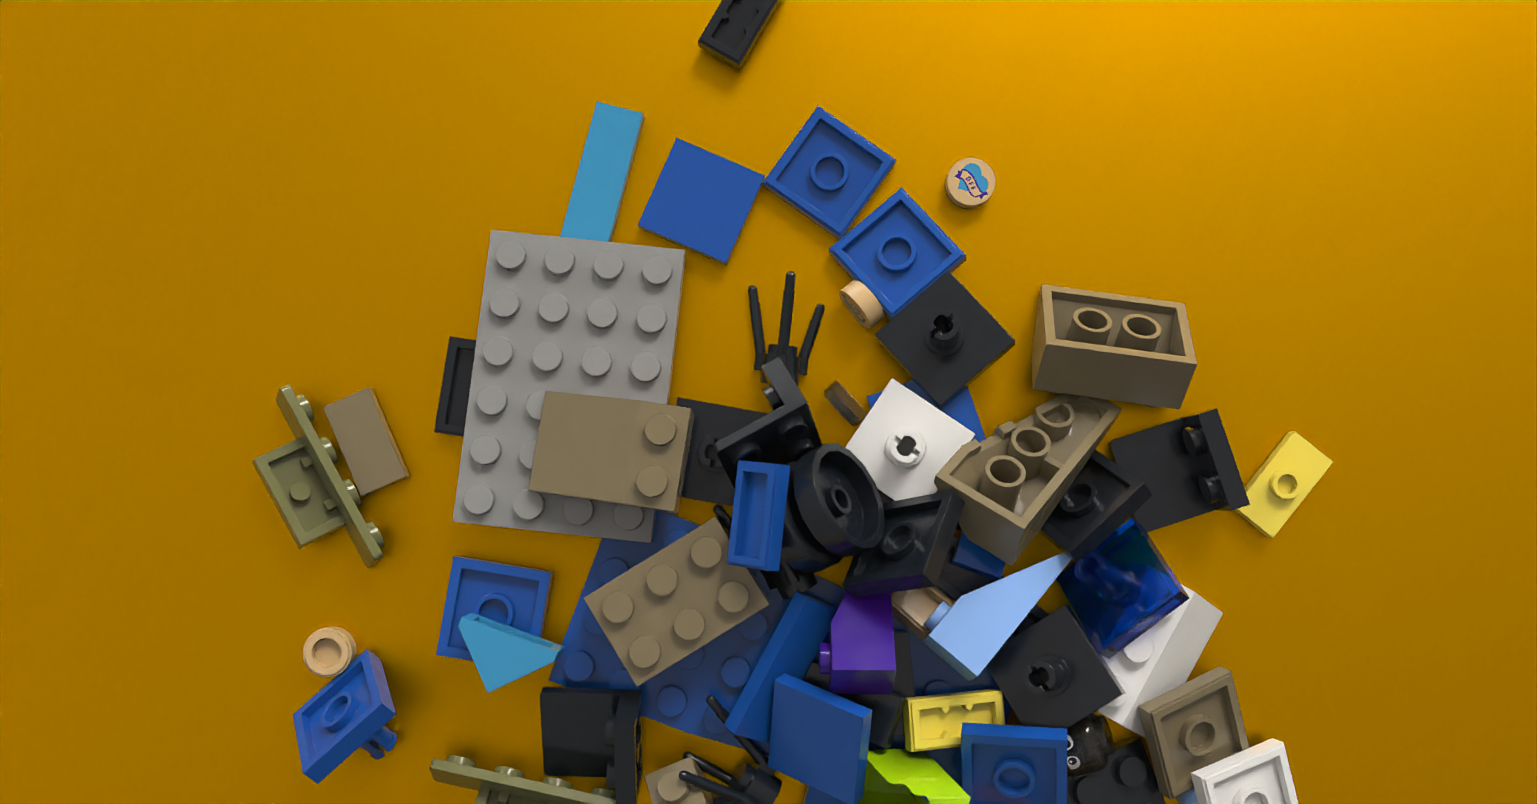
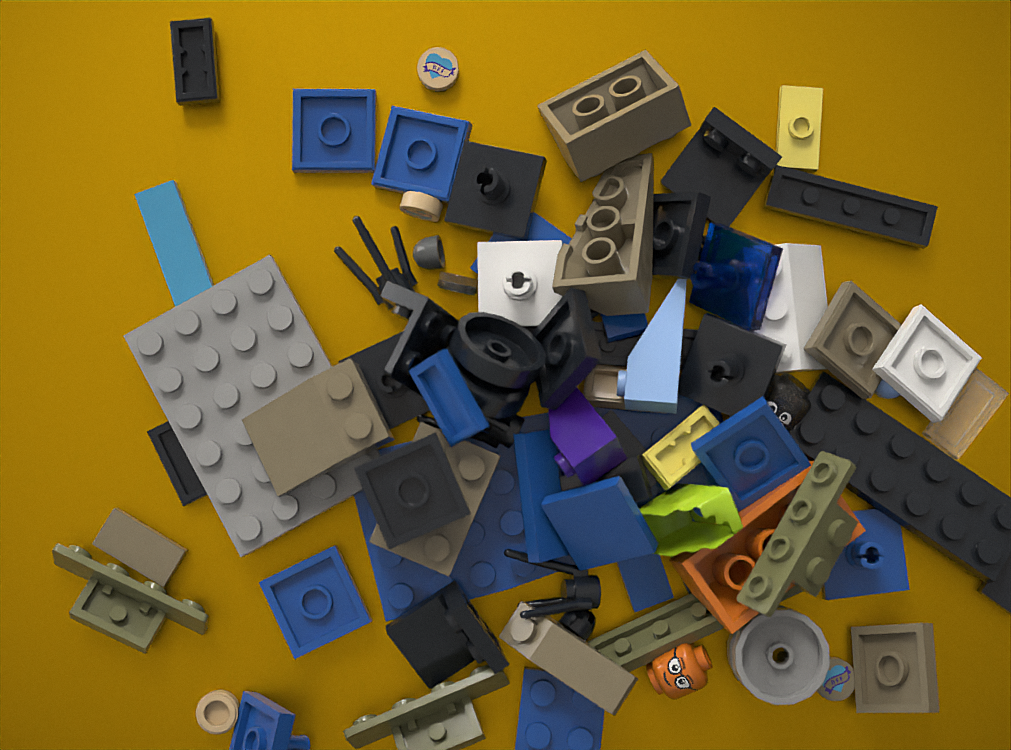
camera: 35 degrees left, 0 degrees up
dark azure slope [458,612,565,693] -> none
blue tile [638,138,765,266] -> none
none -> black plate [354,432,471,550]
none -> dark grey hinge [413,235,445,270]
none -> black plate [763,165,938,249]

